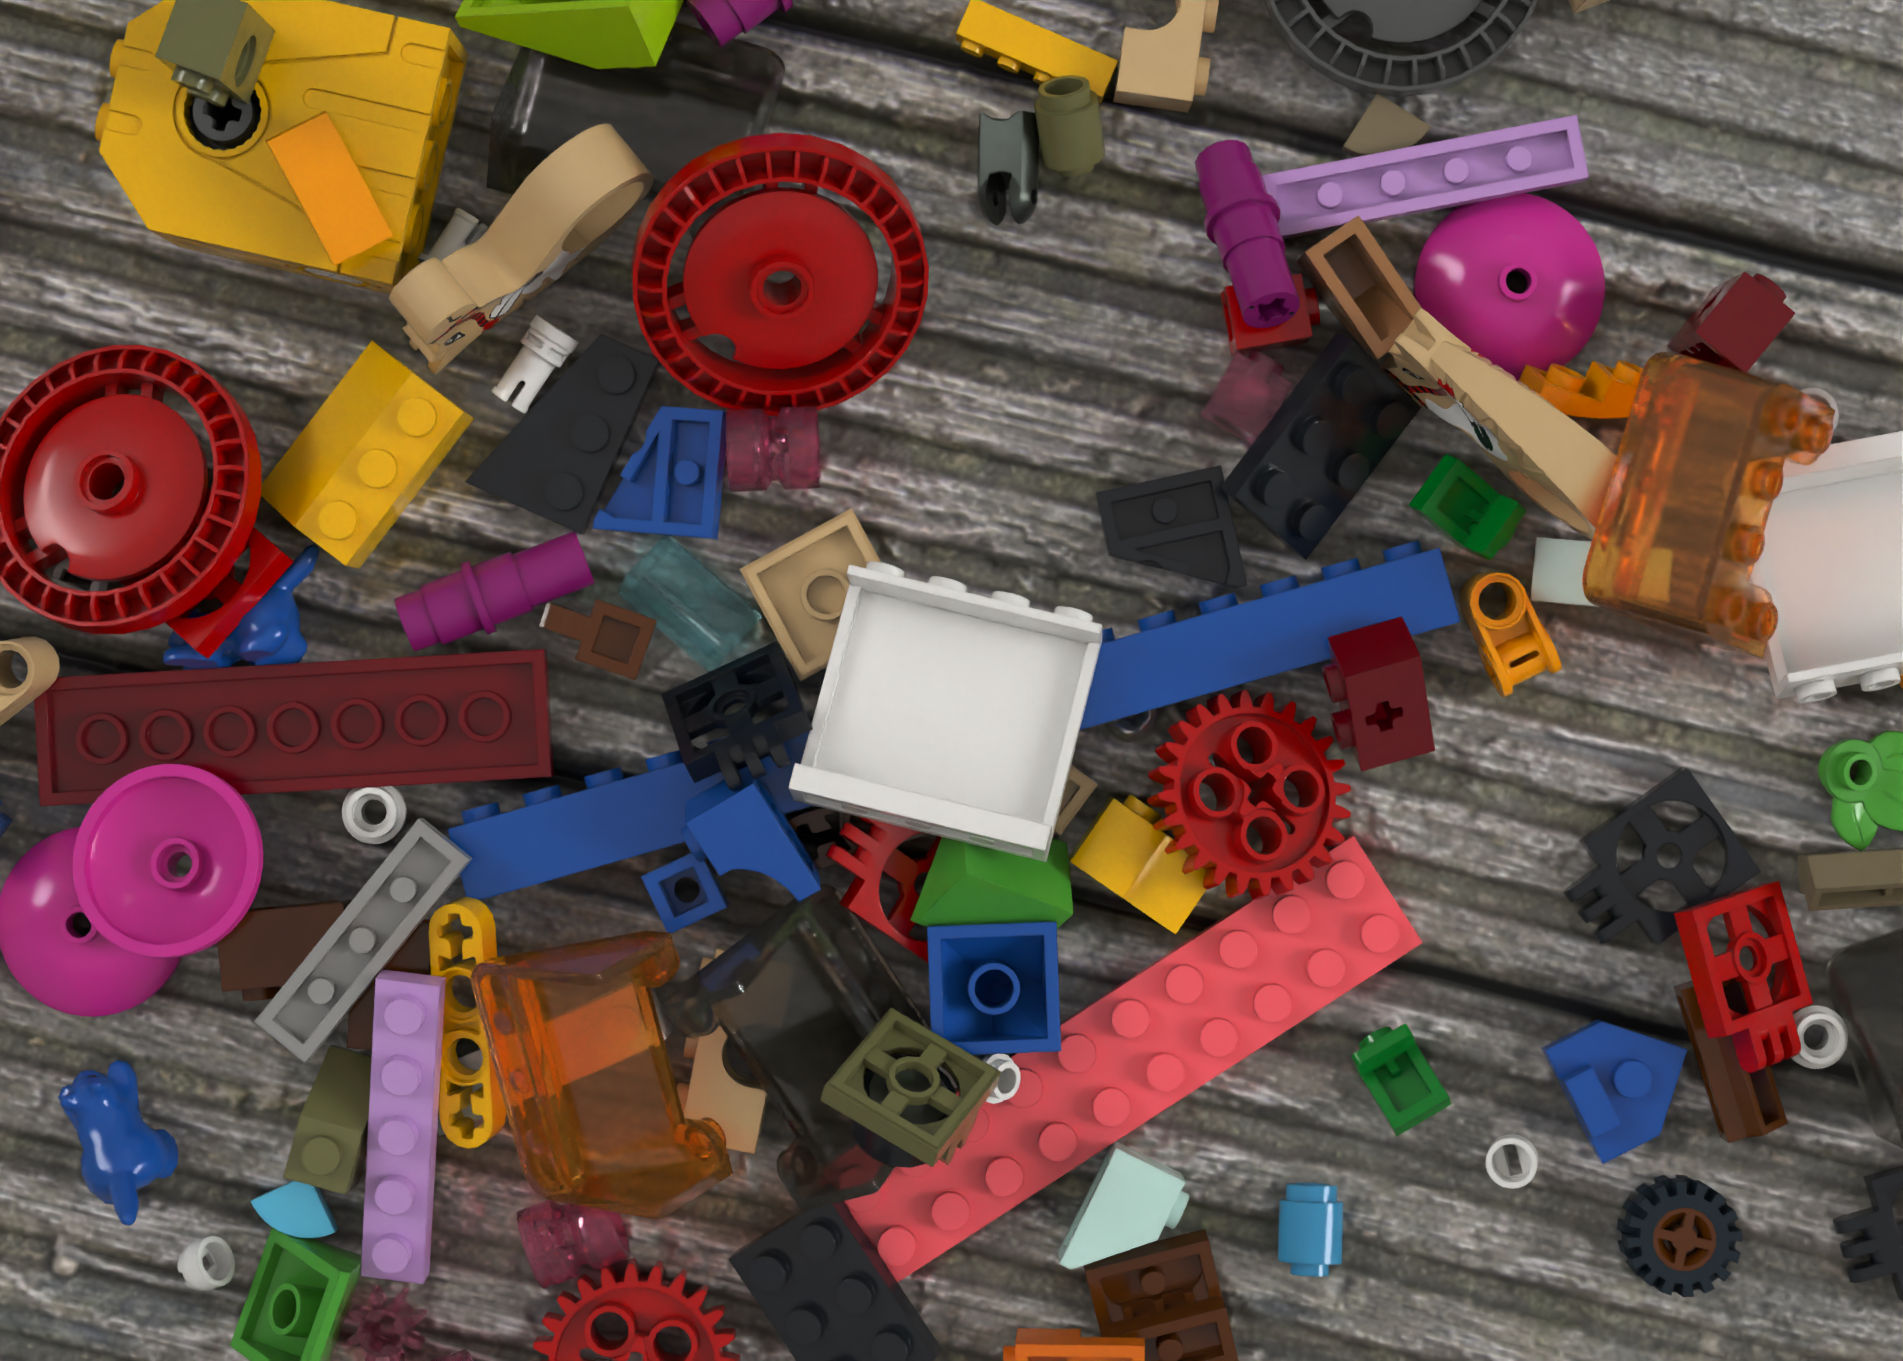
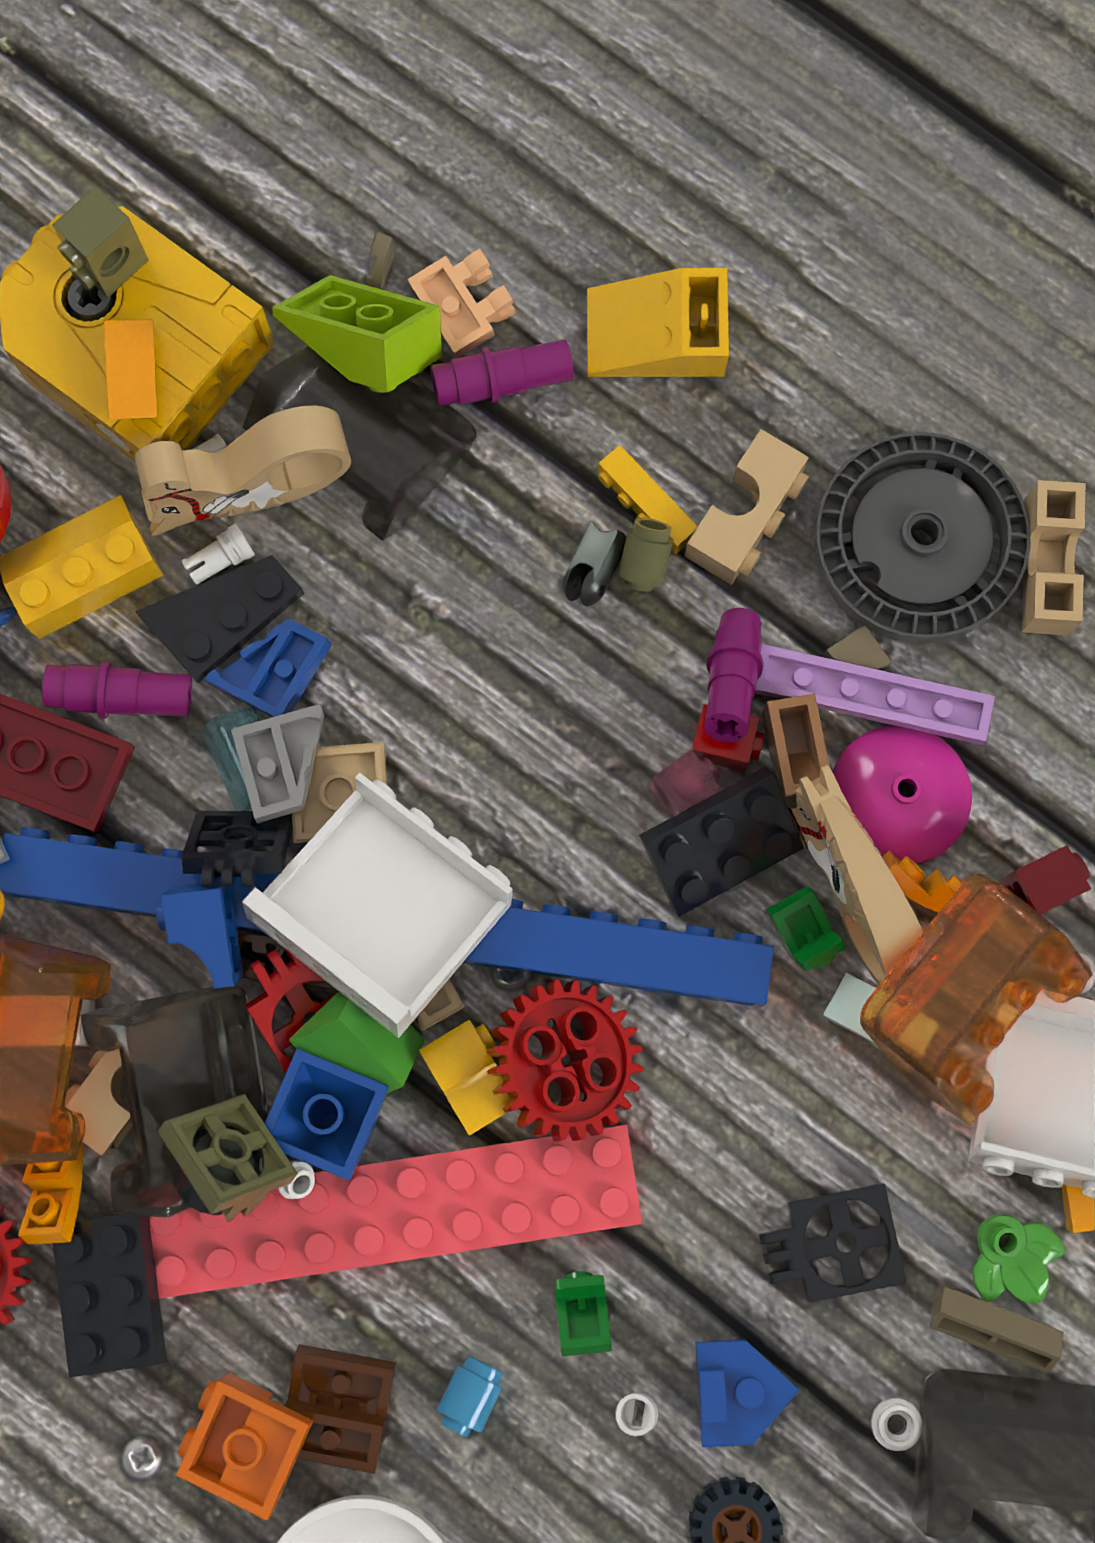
camera: 25 degrees right, 10 degrees down
reddish brown plate [539,599,657,681] -> none
red piece [632,133,929,416] -> none
blue plate [641,852,730,935] -> none
clear pink wheel [726,406,821,492] -> none
light aqua slope [1057,1141,1189,1270] -> none
black wing [1095,465,1247,588] -> none
dark red brick [1322,616,1435,772] -> none
light orange piece [1459,572,1562,698] -> none
reddish brown piece [1673,978,1788,1143] -> none
red piece [1674,881,1813,1073] -> none
none -> light orange slope [18,1134,83,1244]
none -> light grey wing [231,704,324,823]

